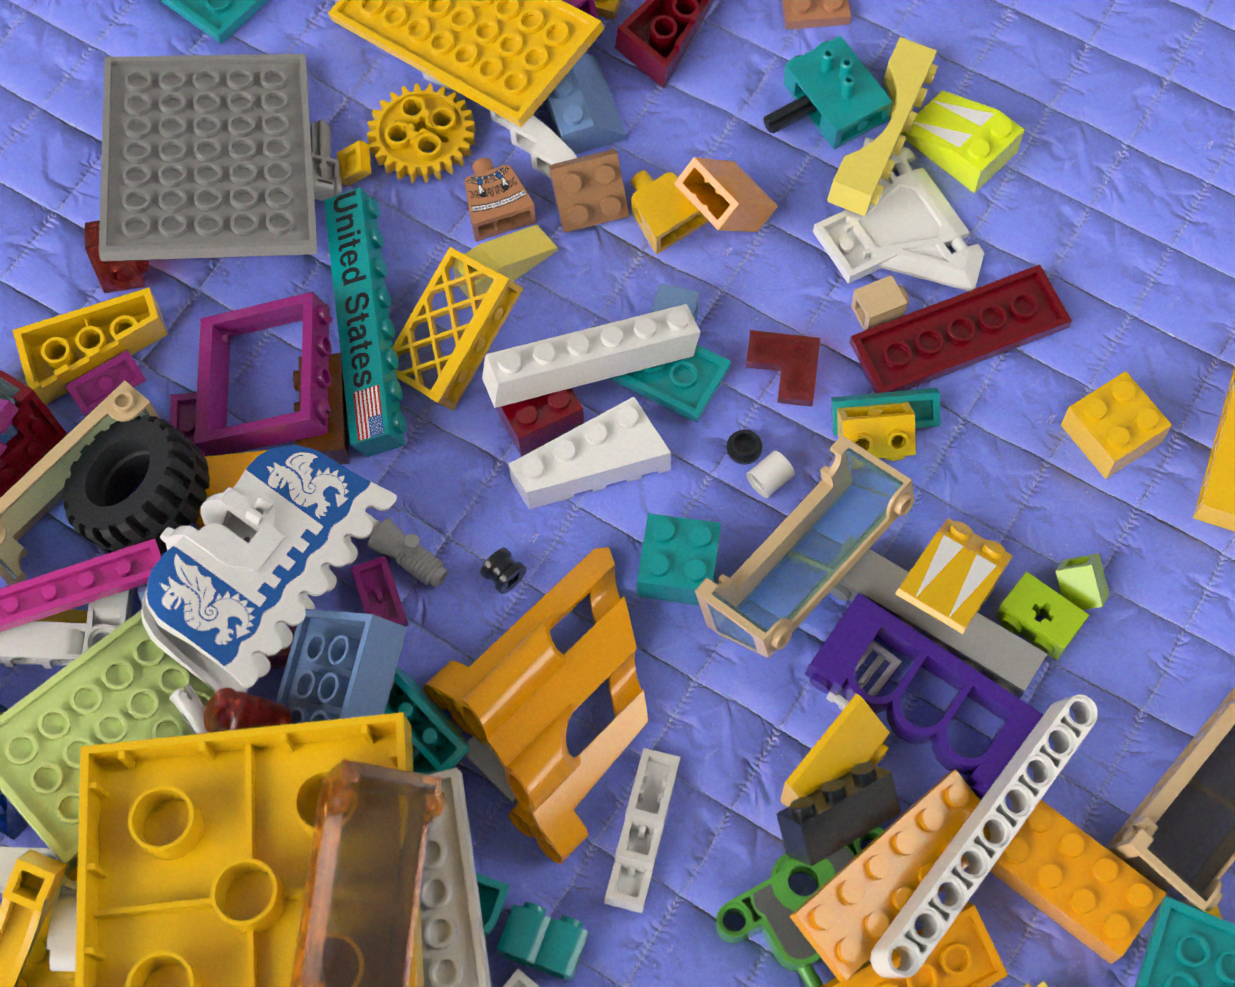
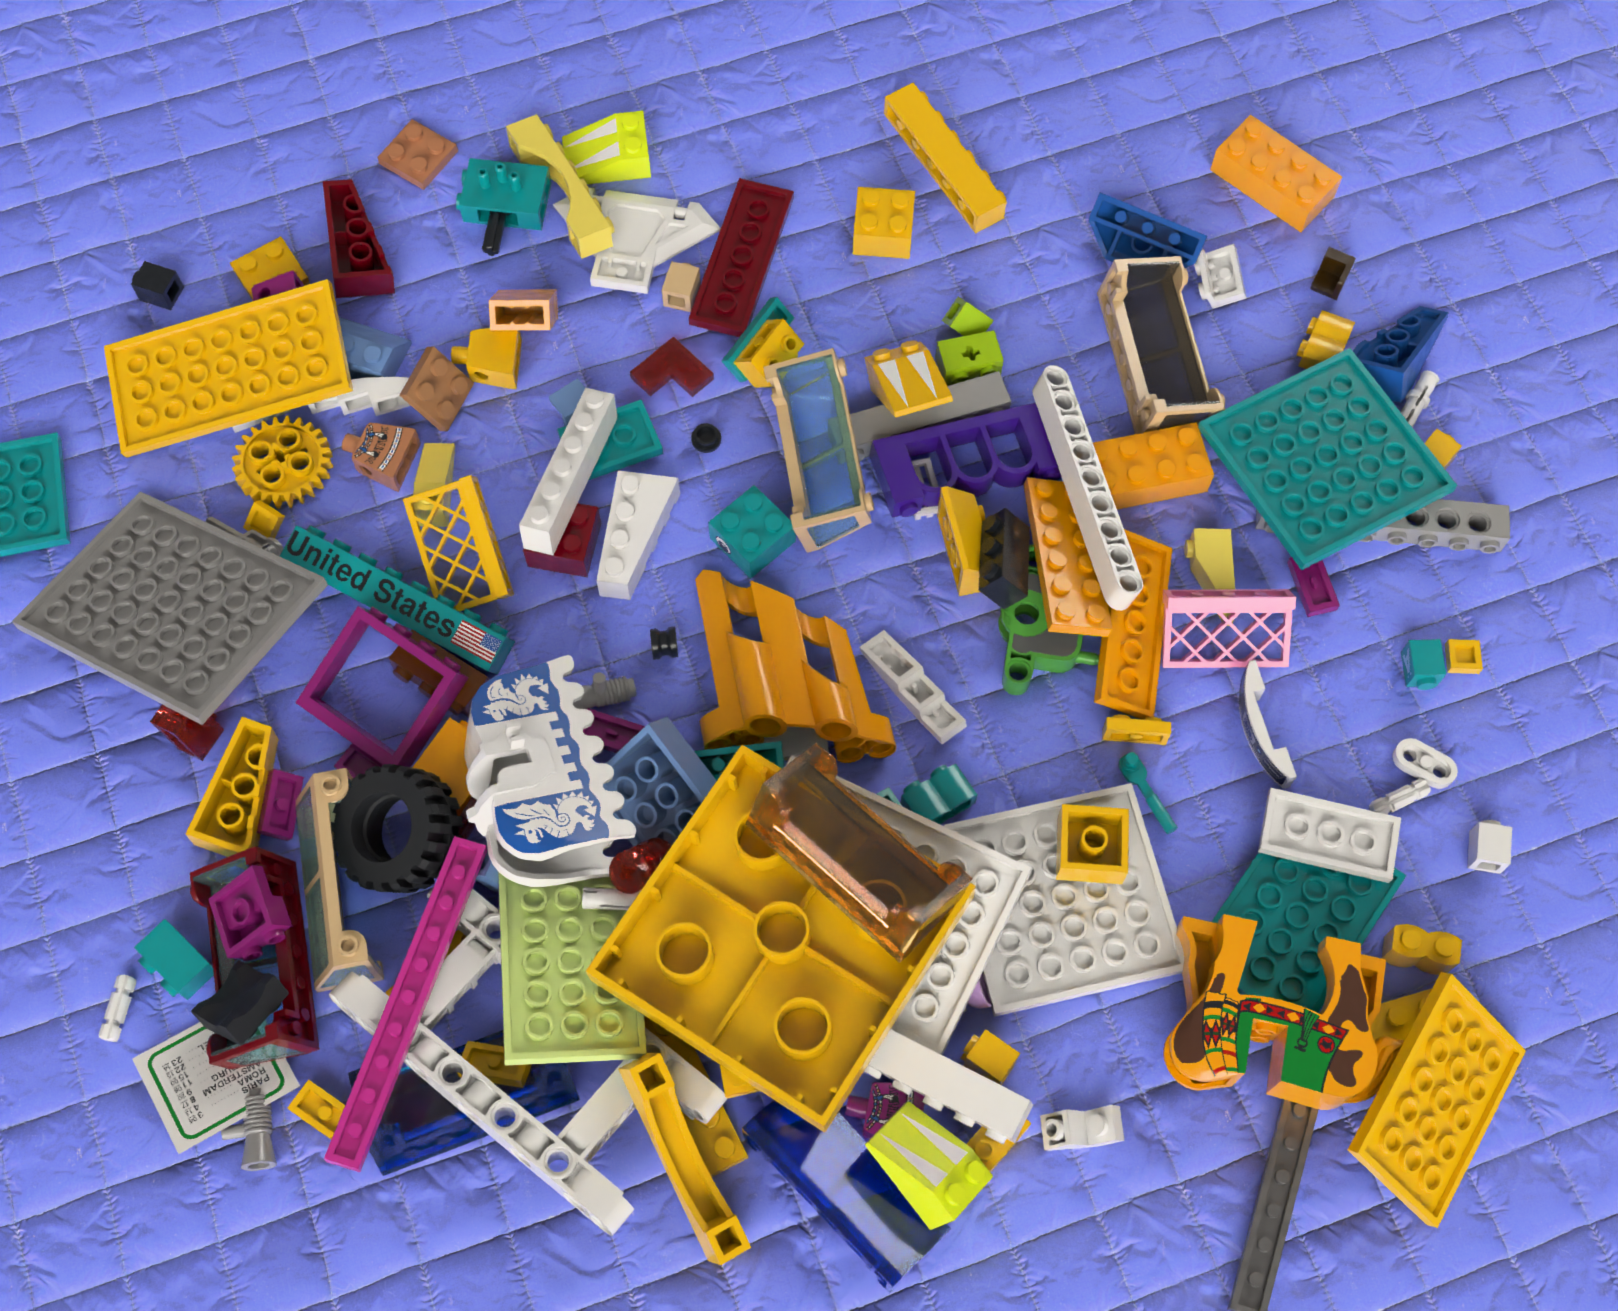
camera: 55 degrees left, 0 degrees up
white beam [746,450,795,498] -> none

